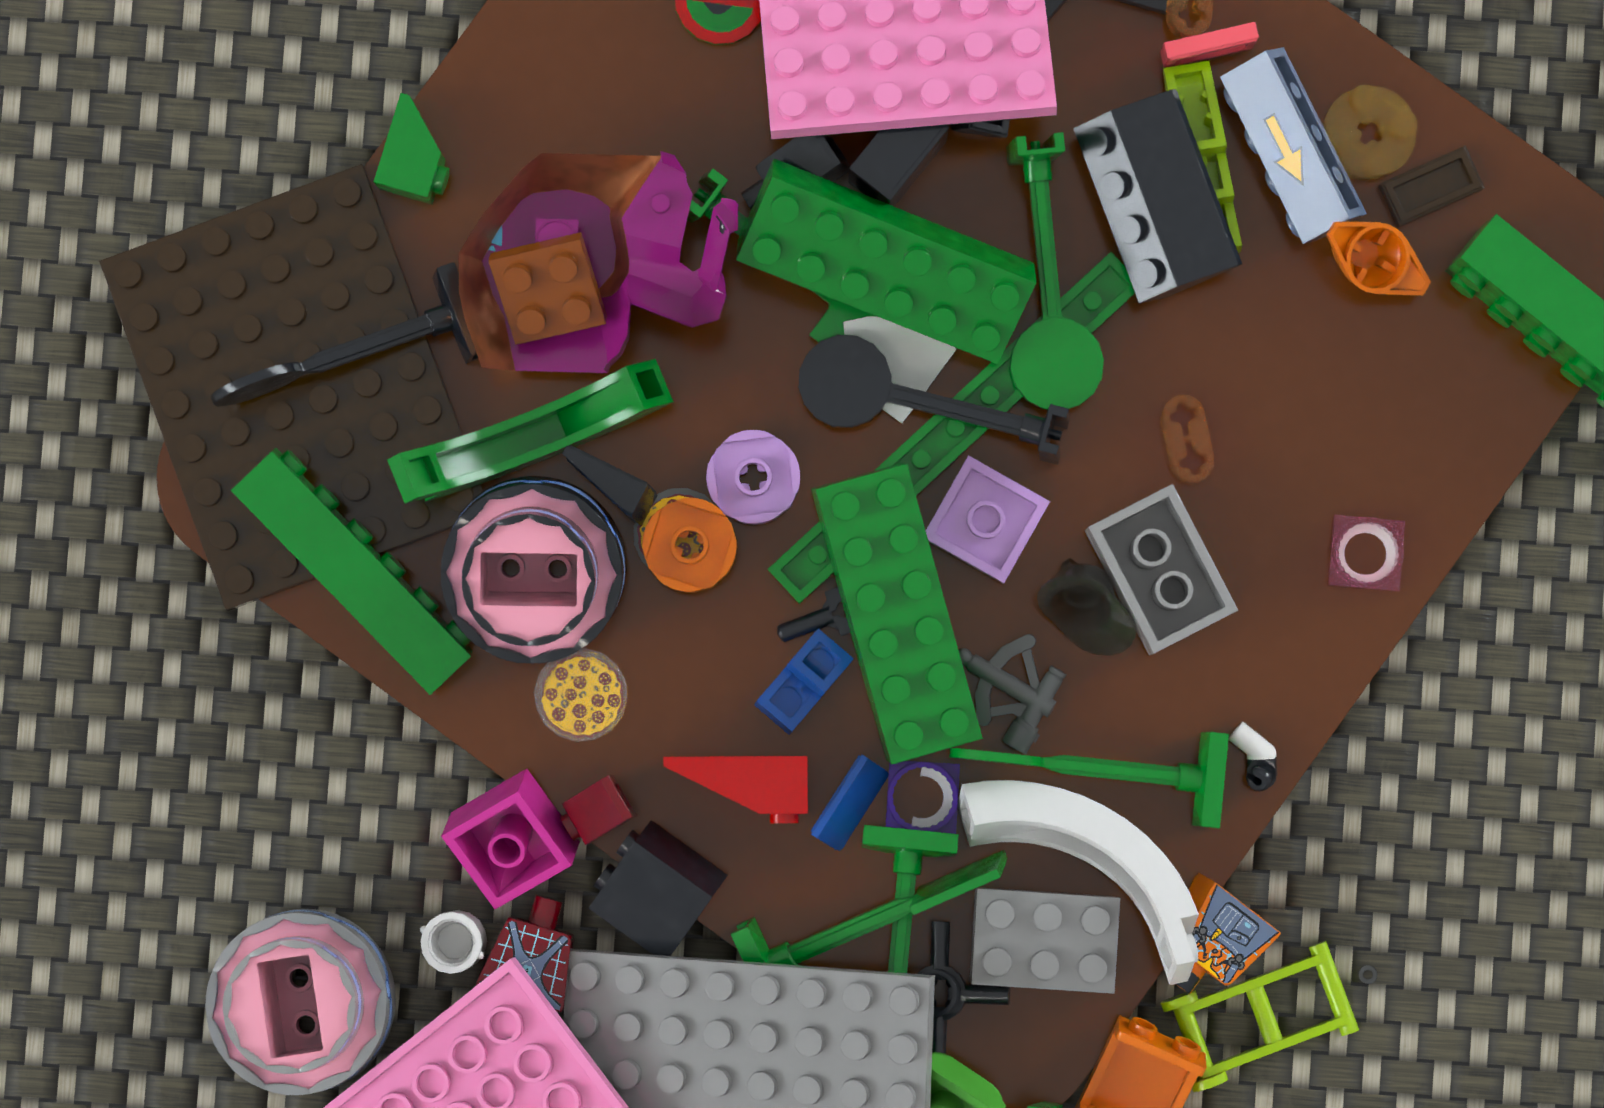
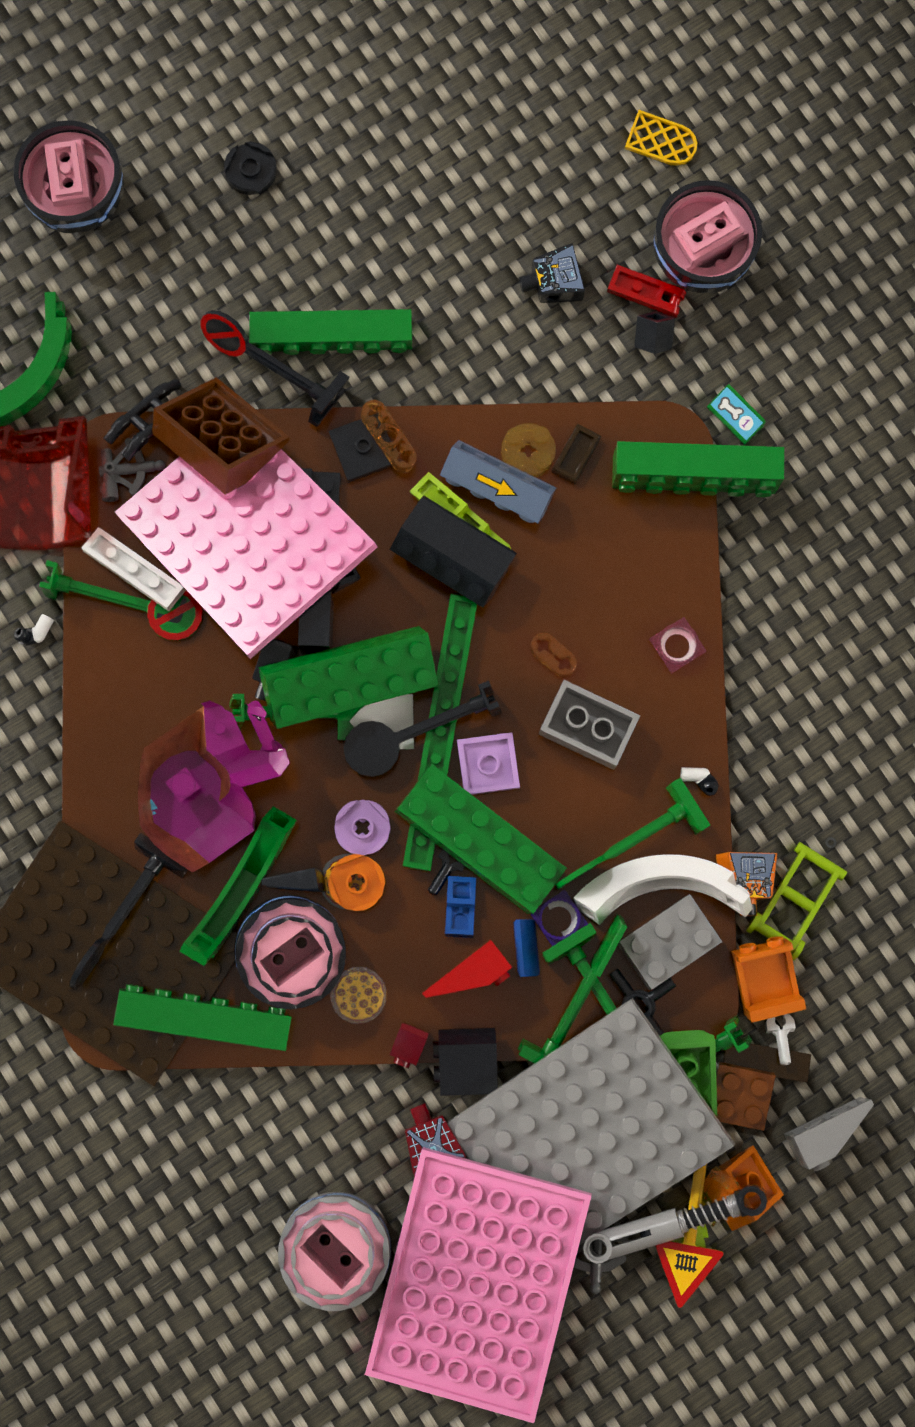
camera: 45 degrees left, 5 degrees down
green slope [374,93,450,205] -> none
white piece [420,910,487,974] -> none
dark pink slope [441,768,580,909] -> none
dark orange plate [488,232,607,345] -> none
dark grey piece [958,634,1067,754] -> none
green piece [1006,132,1104,410] -> none
clear smoke piece [1037,558,1136,656] -> none
coral tile [1160,22,1259,67] -> none
orange hat [1326,221,1431,296] -> none

